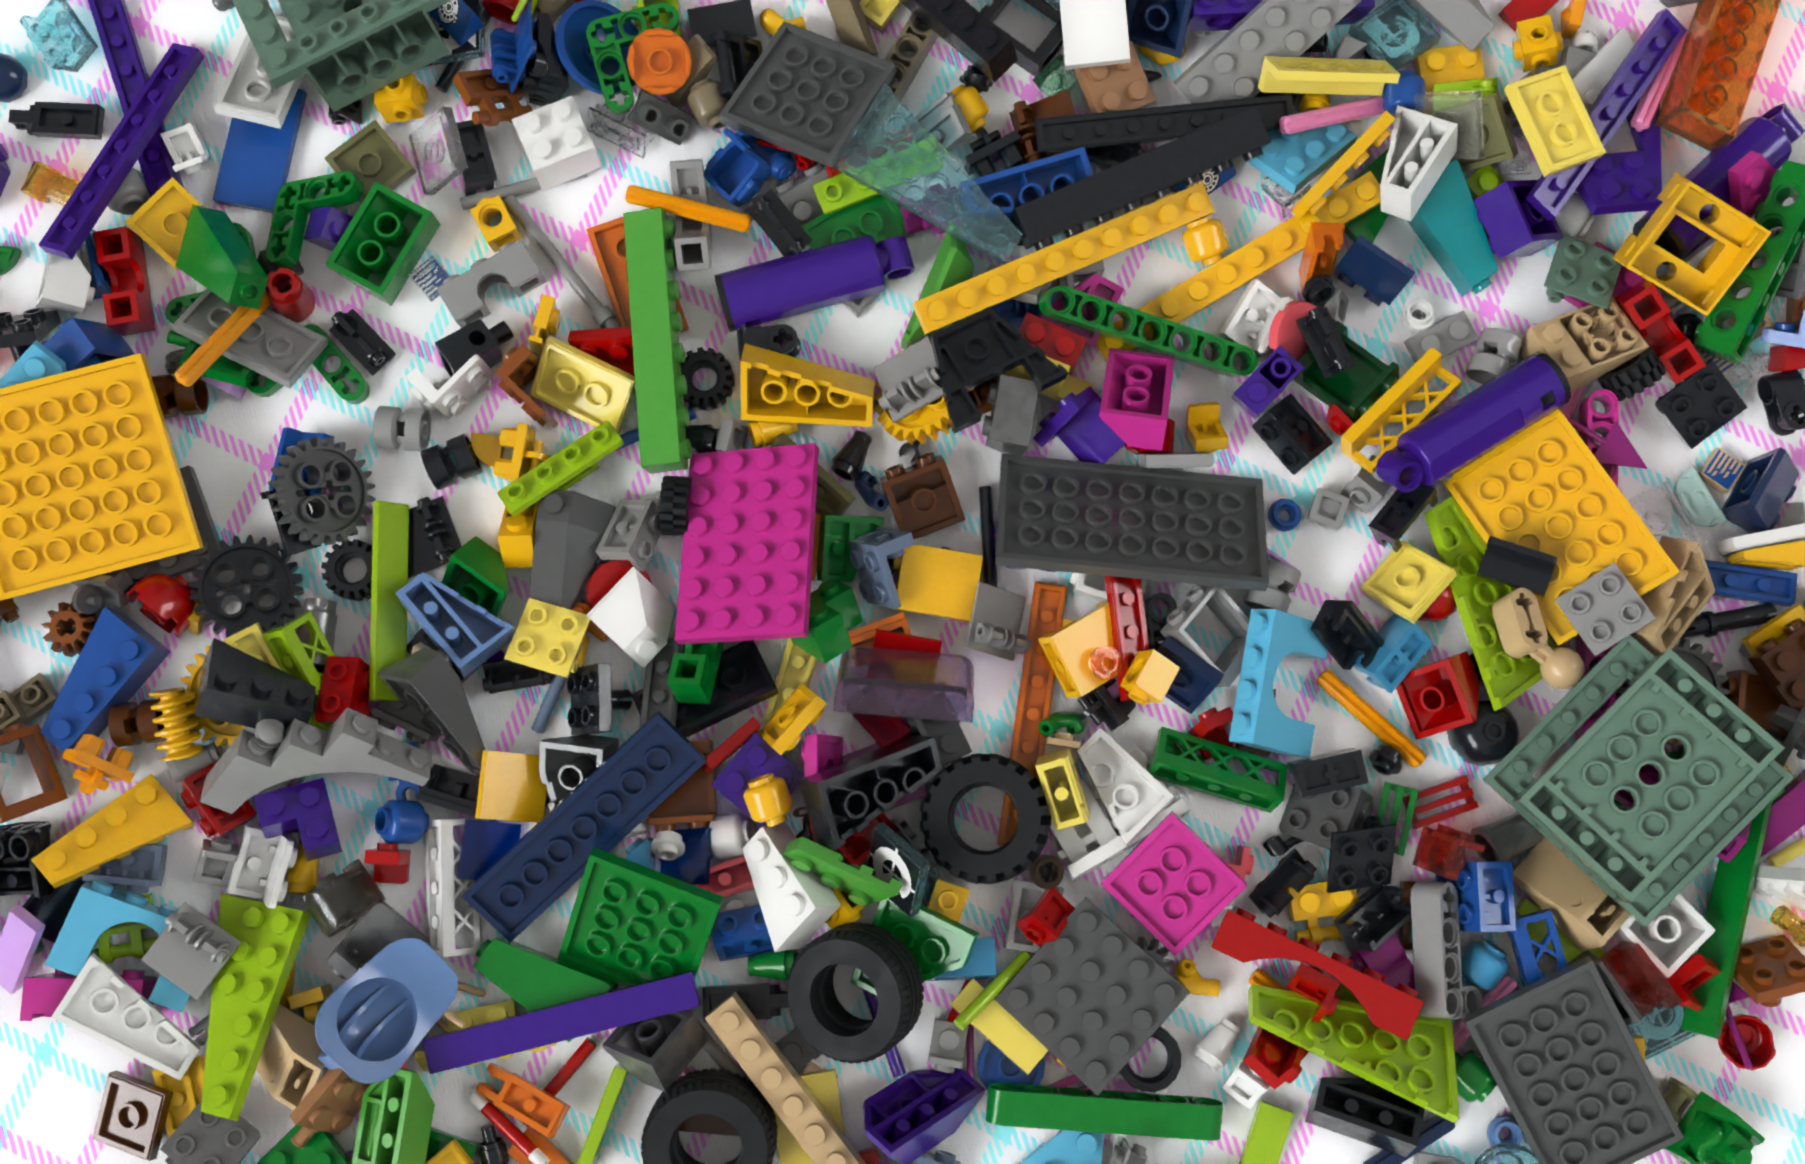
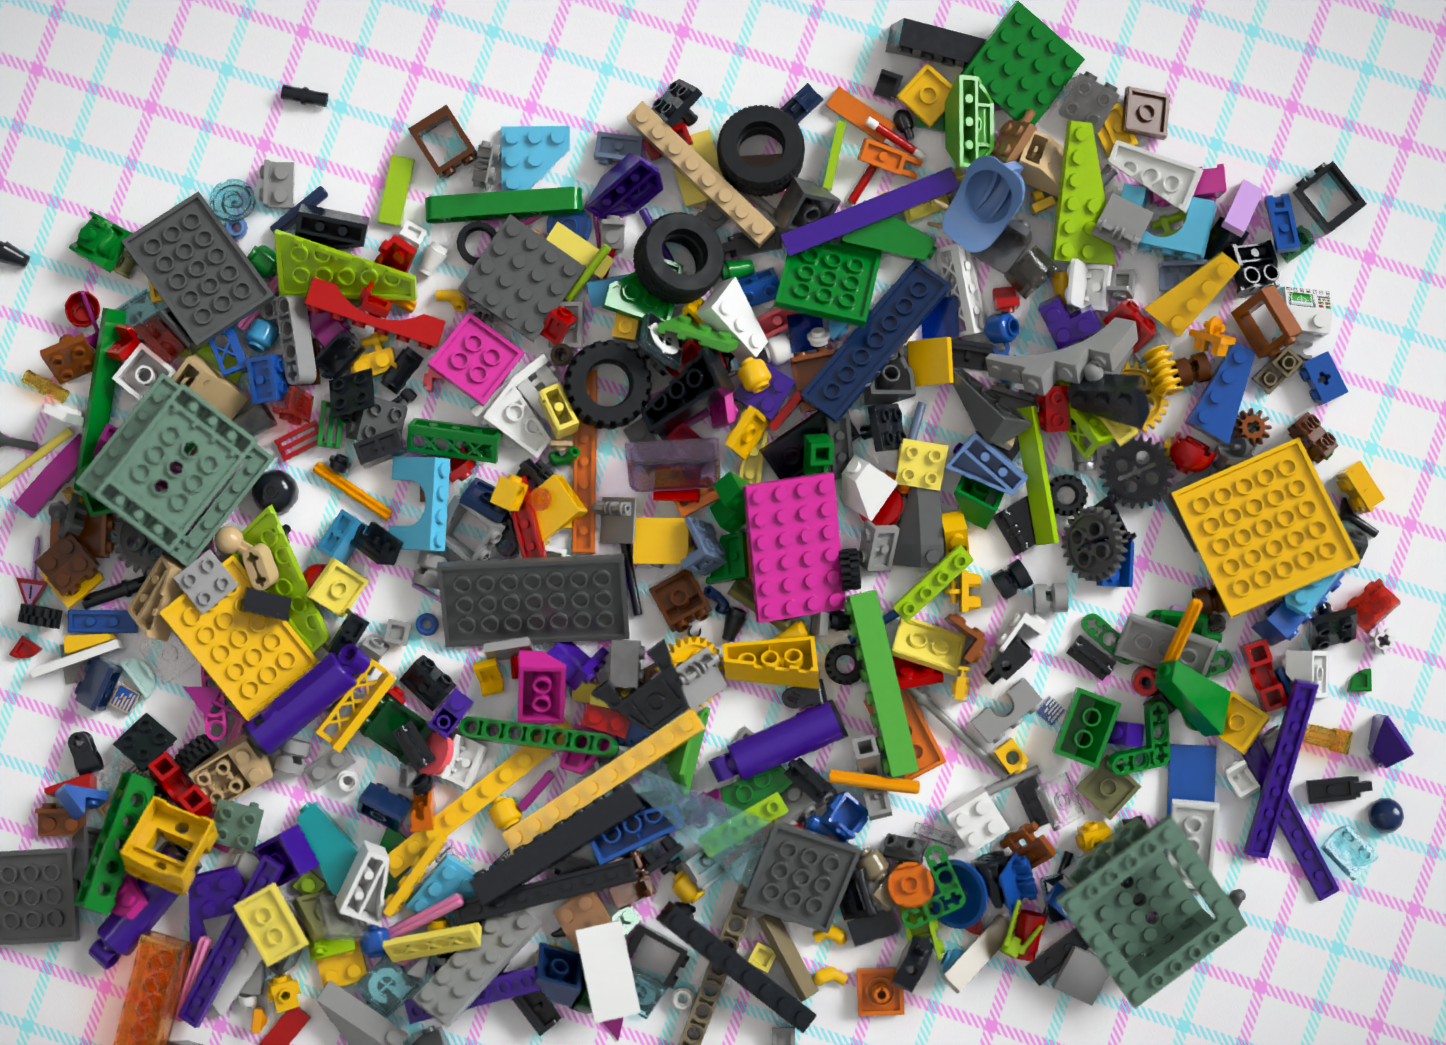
camera: 175 degrees right, 5 degrees up
yellow tile [471,432,504,469] -> none
black hinge [482,659,554,694] -> none
red slope [1396,651,1480,740] -> none
none -> magenta tile [517,770,555,811]

